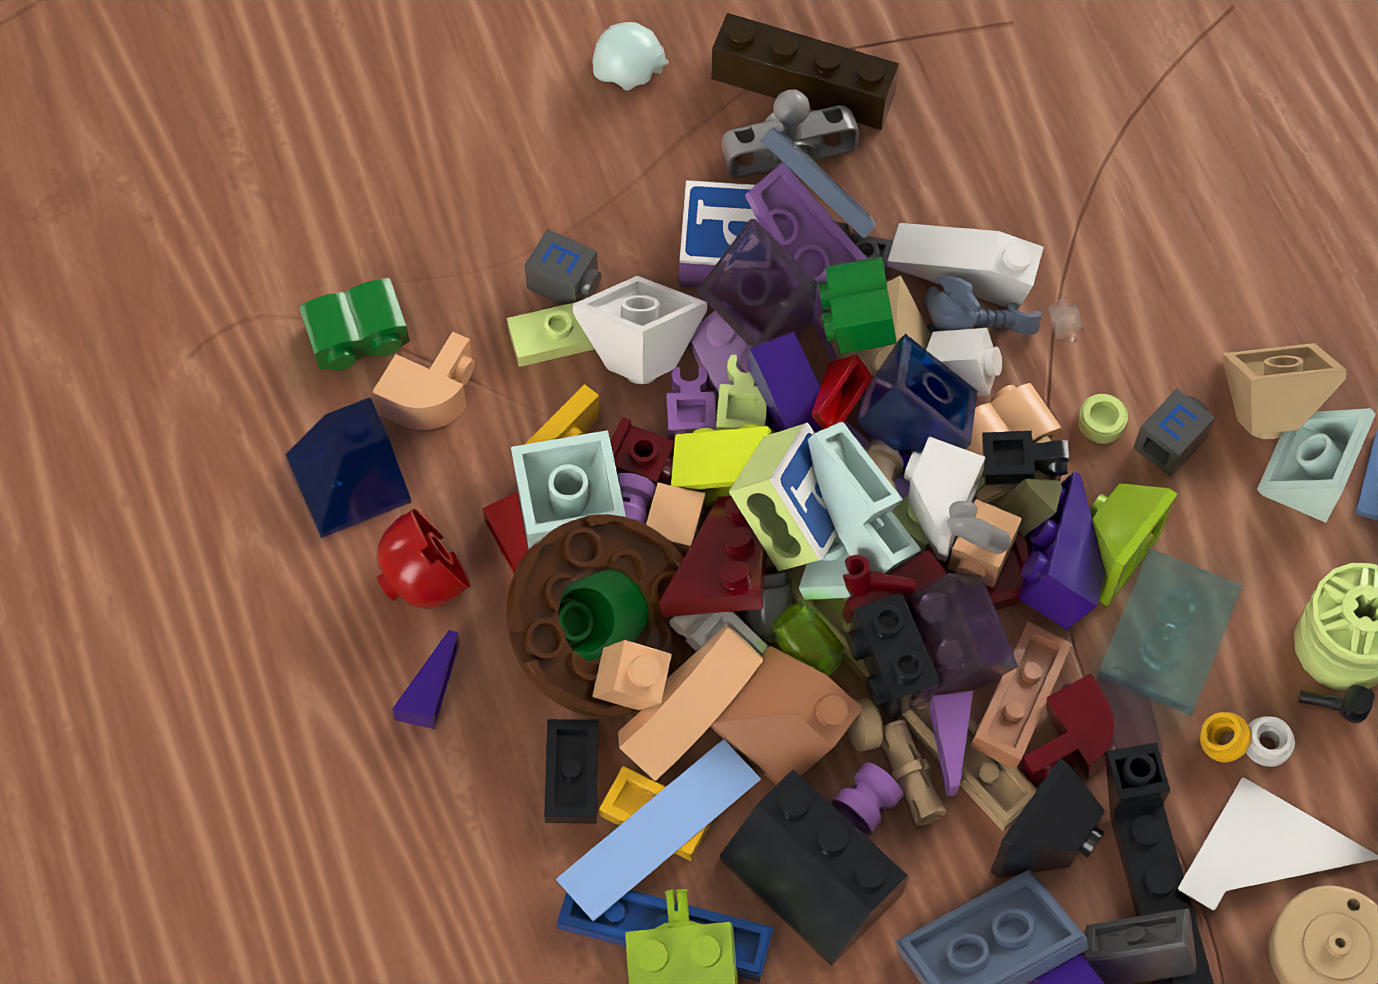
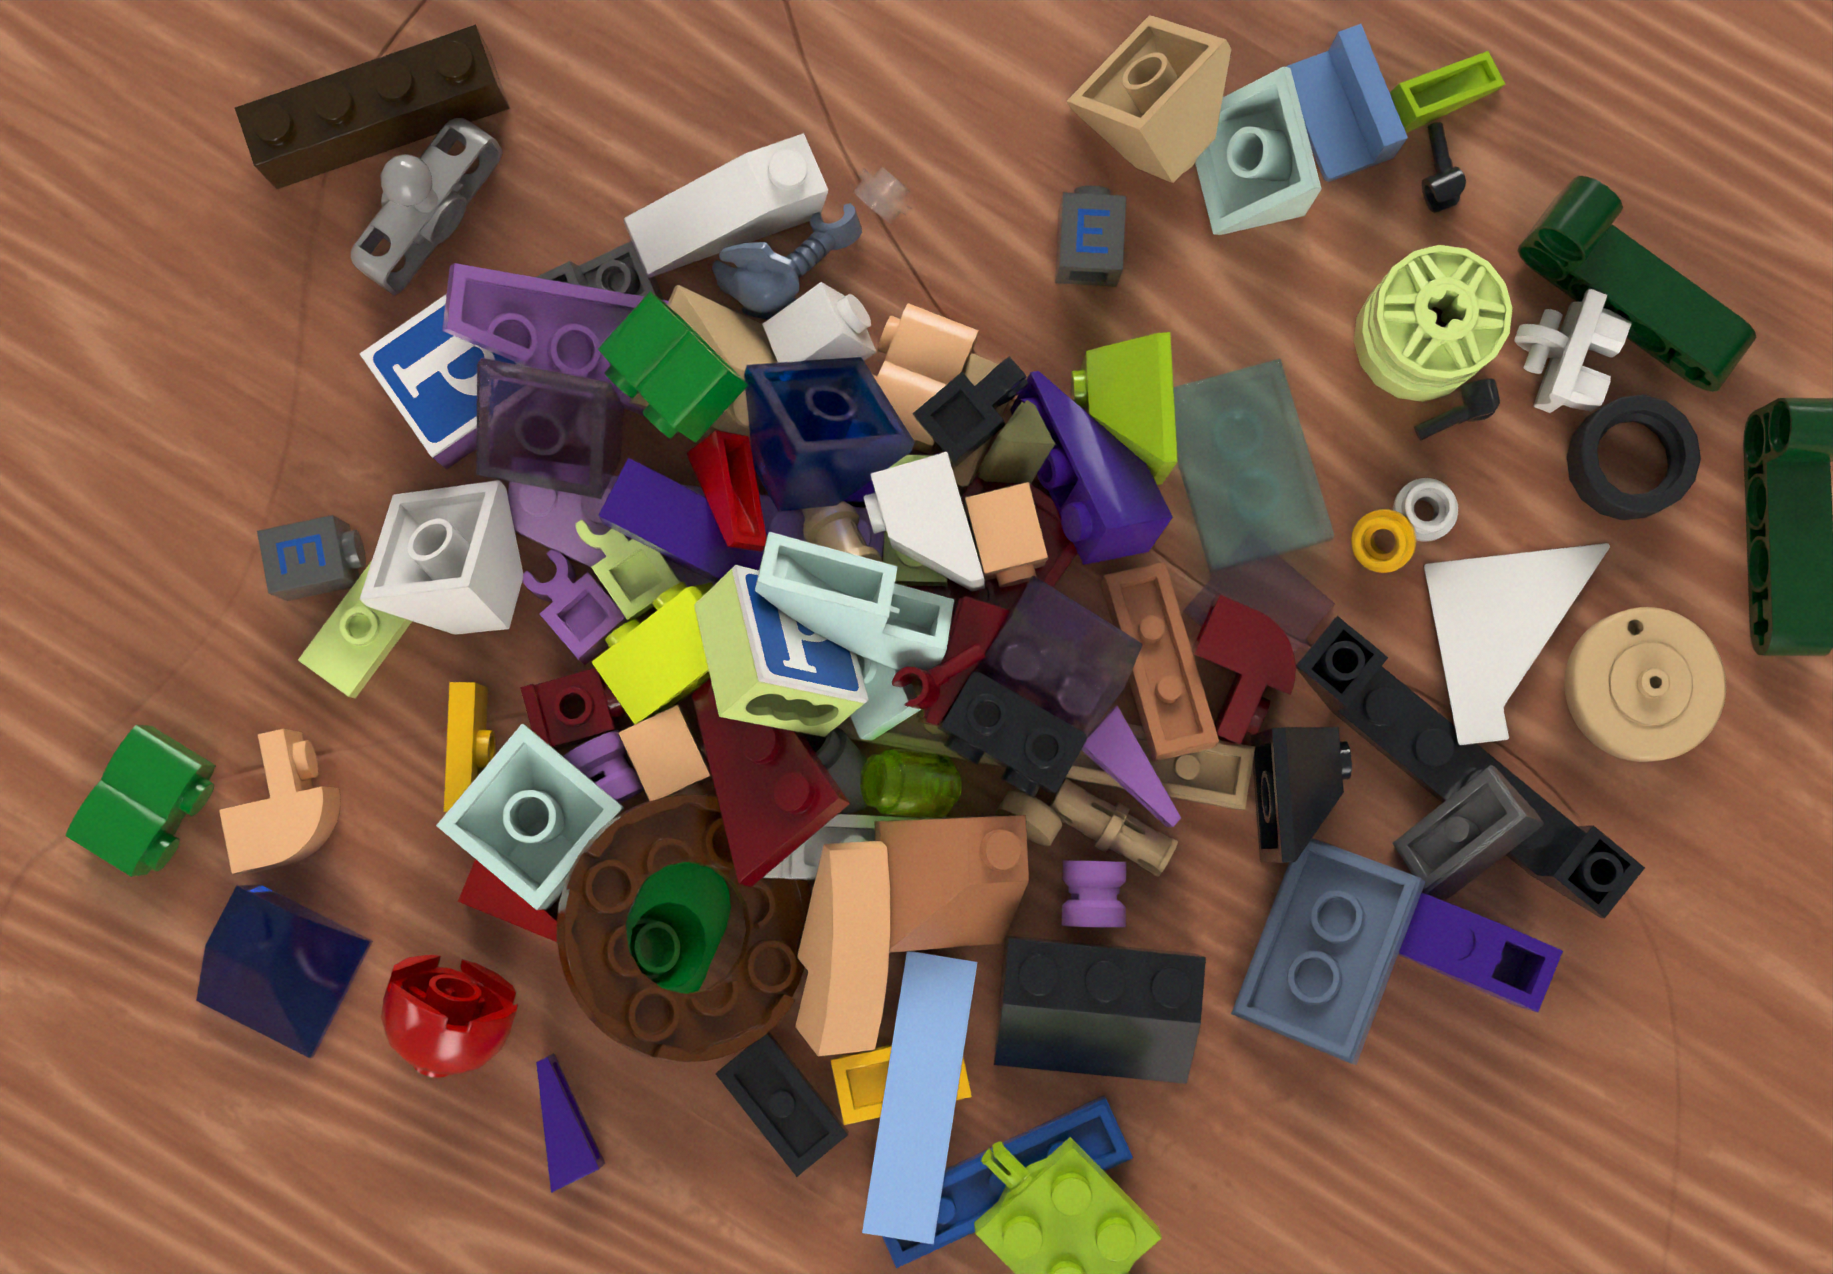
camera: 40 degrees left, 20 degrees up
light aqua hair [592,22,669,91] -> none
light nougat brick [592,640,672,710] -> none
sand blue tile [760,126,876,238] -> none
light grey arm [947,501,1011,554] -> none
yellowish green tile [1078,394,1128,444] -> none

